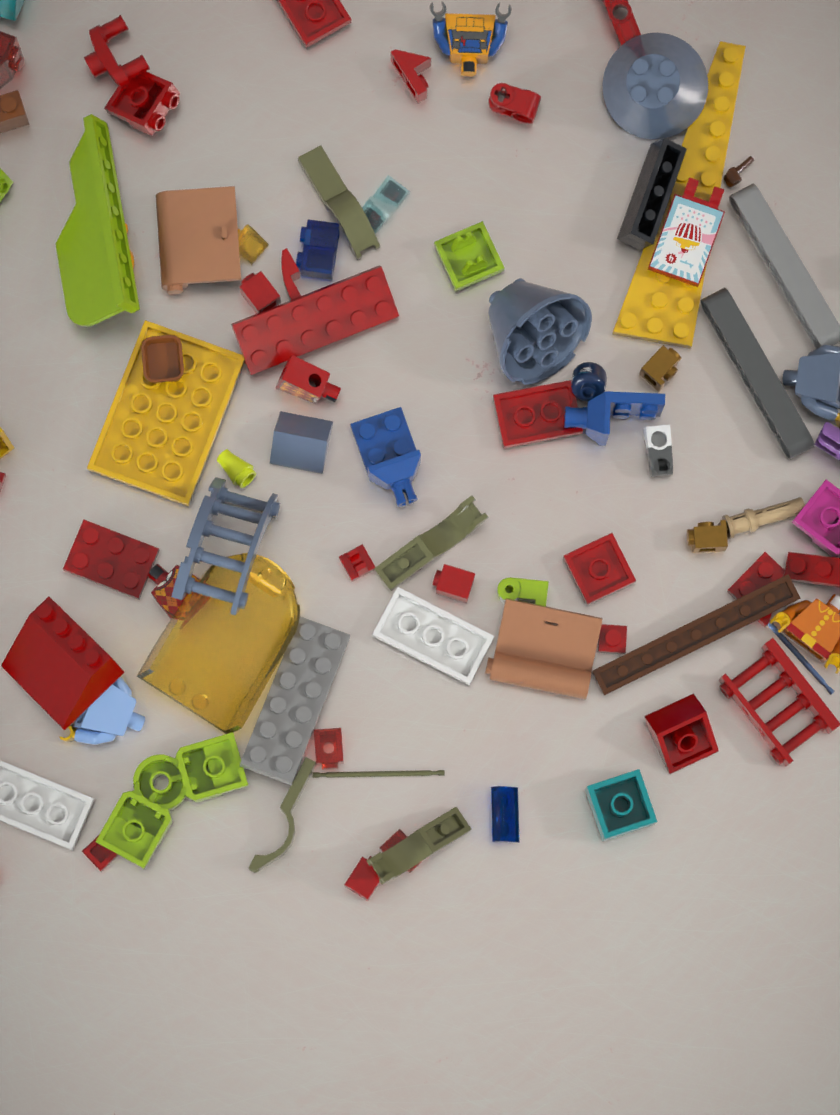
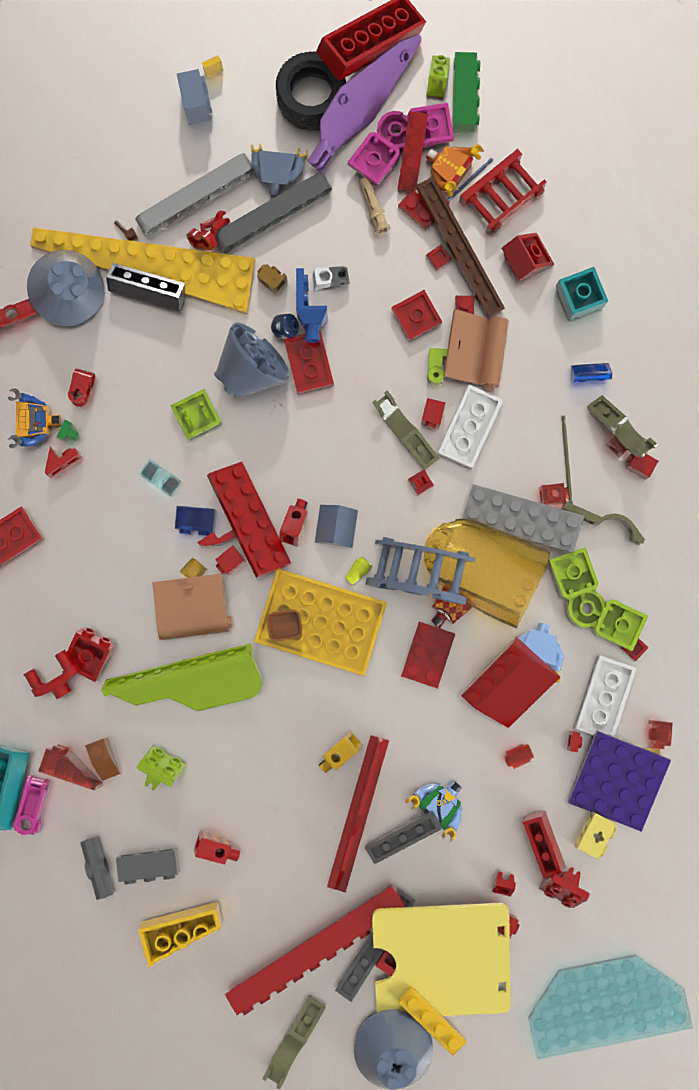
camera: 90 degrees left, 5 degrees up
olive piece [298,145,380,260] -> none
blue plate [350,407,421,507] -> none
tile [648,177,725,287] -> none
pearl gold brick [687,520,728,553] -> none
none -> green tile [56,420,79,441]
none -> red piece [186,211,230,251]
none -> red tile [426,244,452,271]

